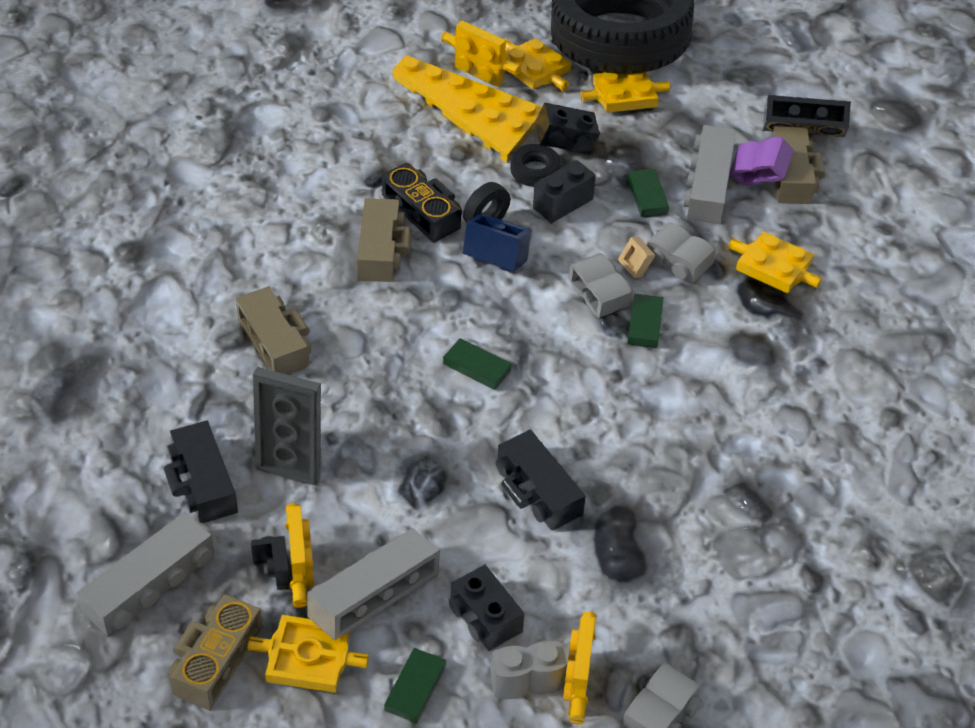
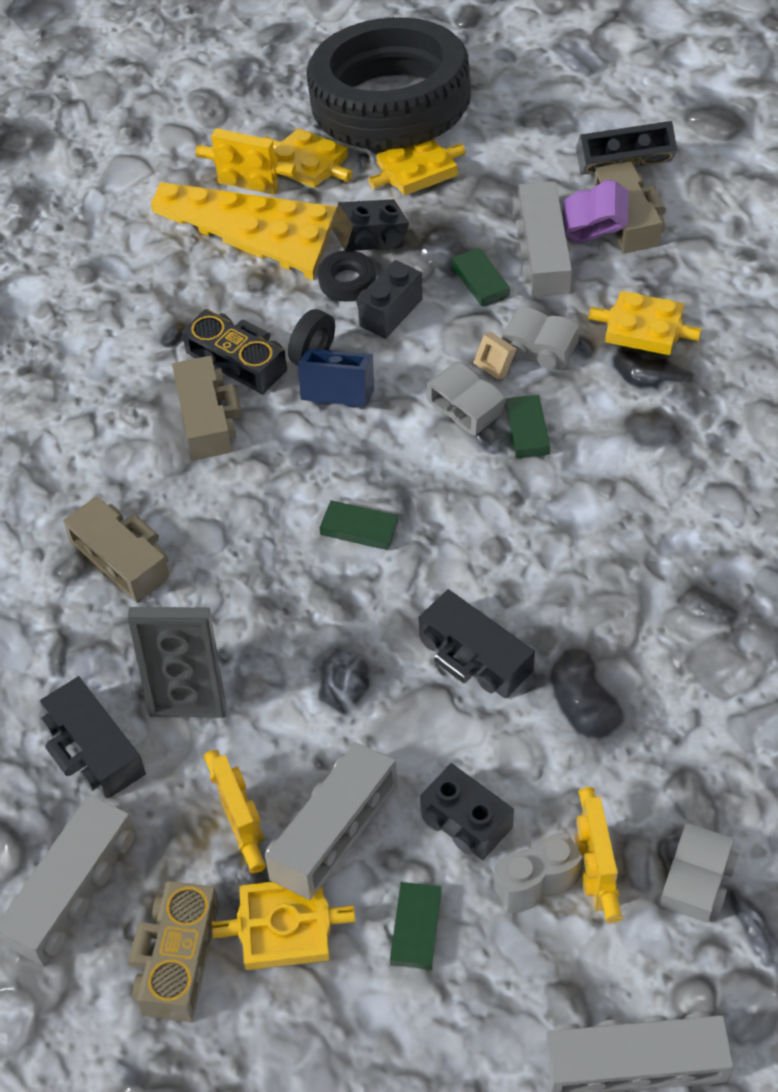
camera: 10 degrees left, 5 degrees up
black bracket [251,536,290,590] -> none

